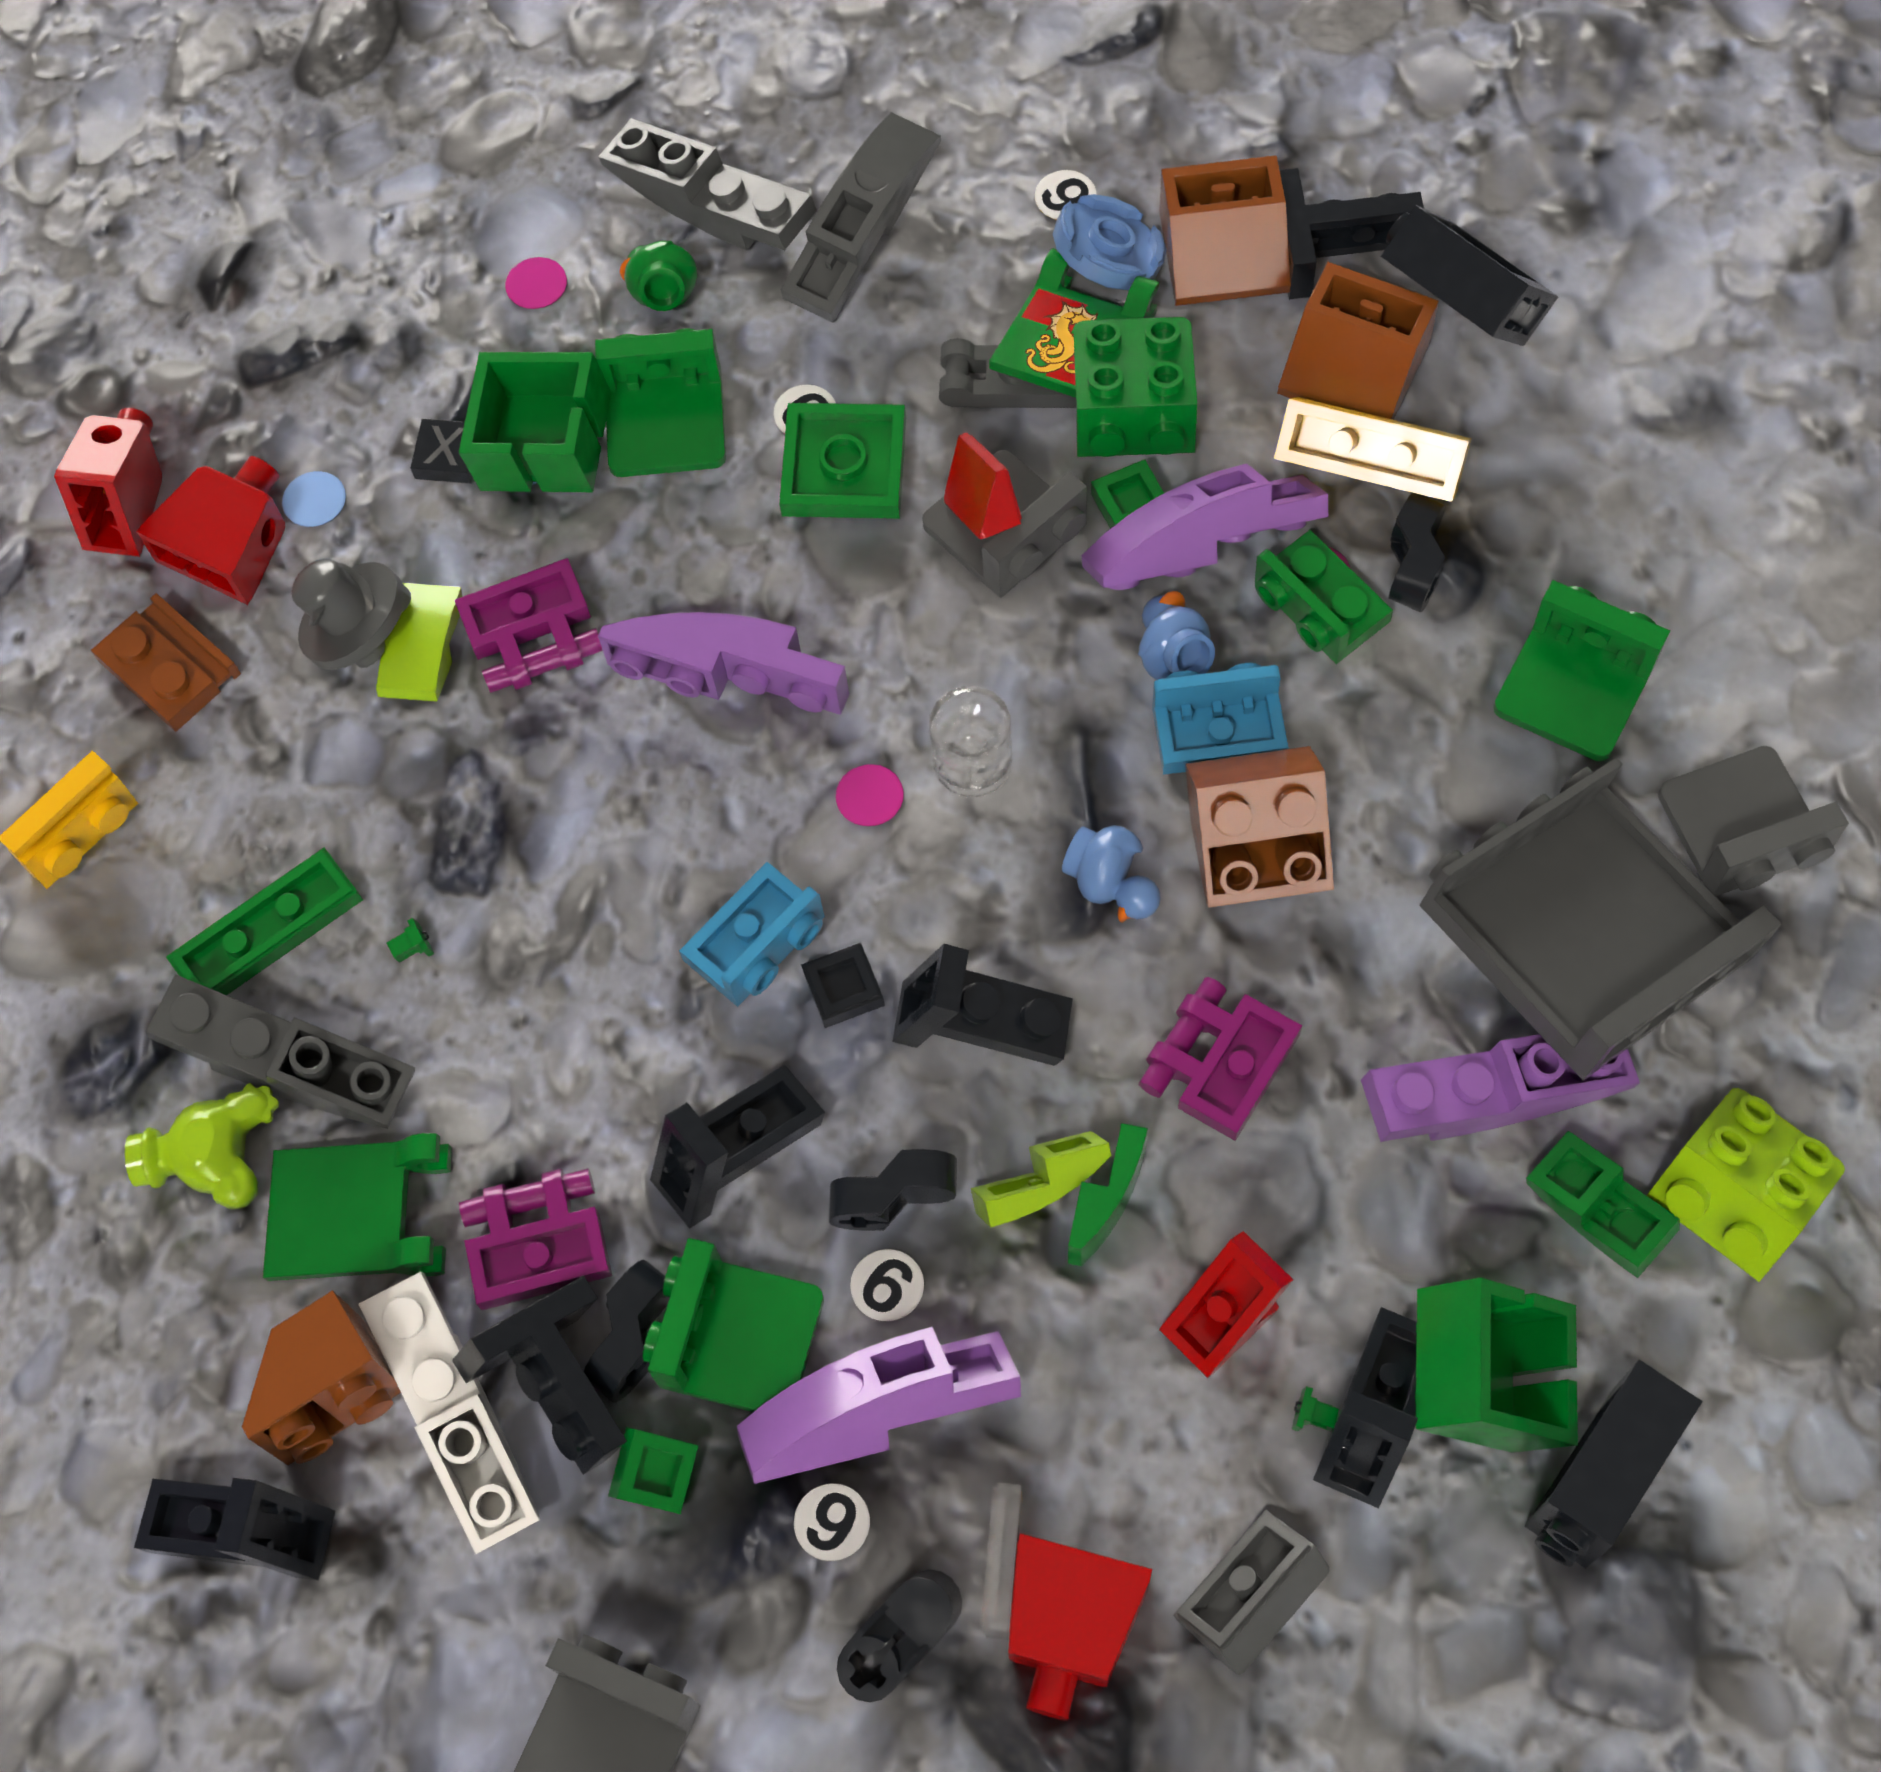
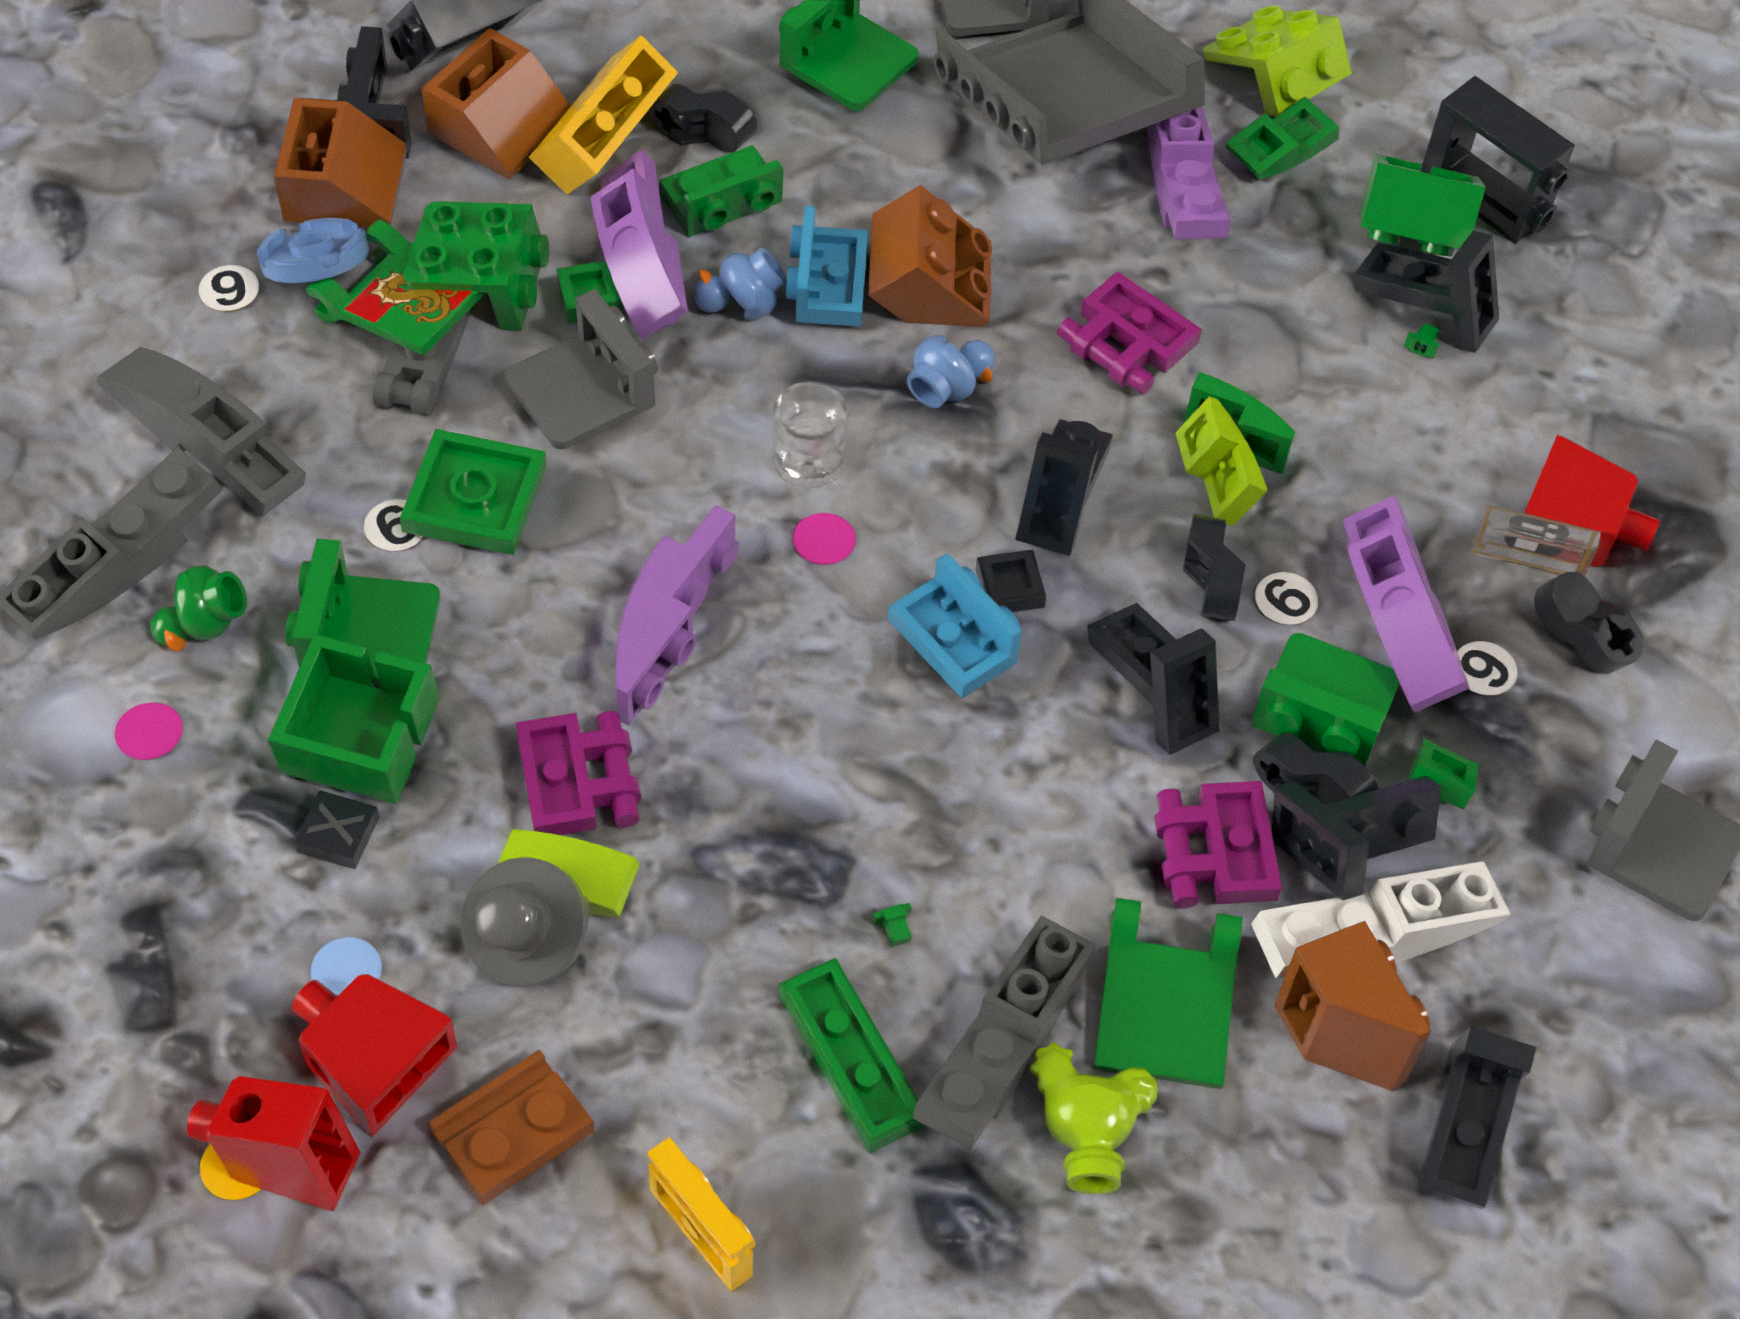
camera: 90 degrees left, 10 degrees down
red slope [944,432,1022,539] -> none
red slope [1159,1231,1294,1378] -> none
dark grey slope [1173,1509,1330,1675] -> none

